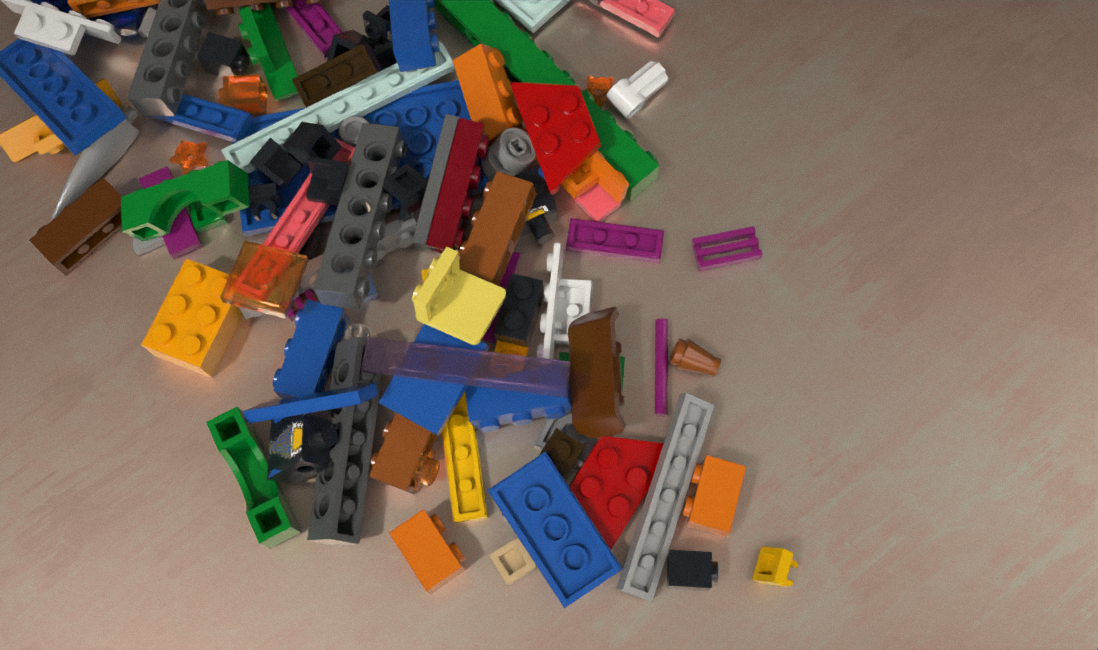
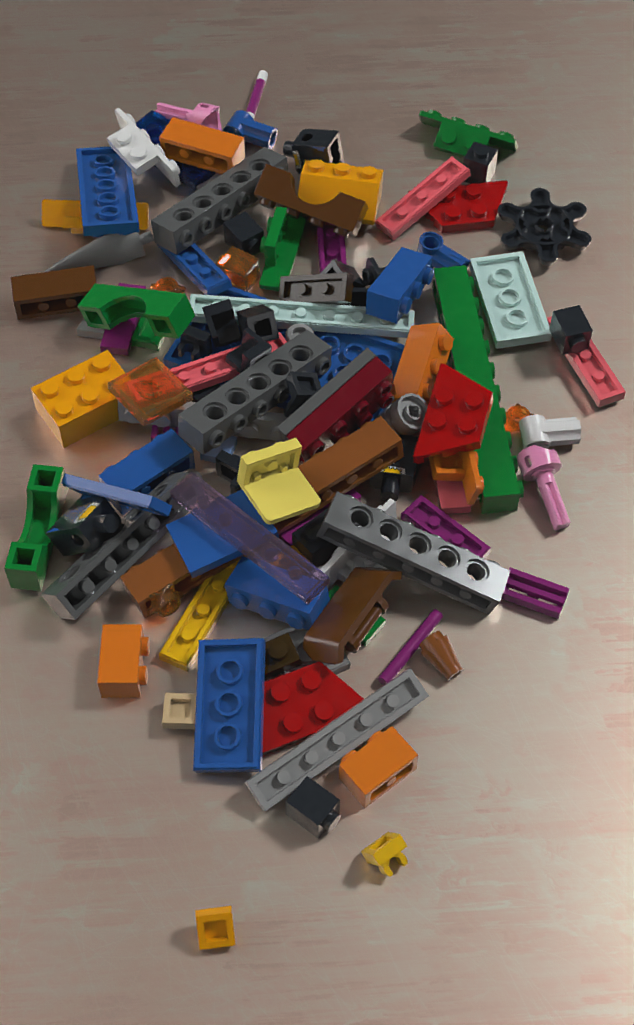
camera: 30 degrees right, 15 degrees down
none -> black bracket [215,450,242,494]
none -> dark grey brick [317,492,510,615]
none -> bright pink piece [517,445,571,531]

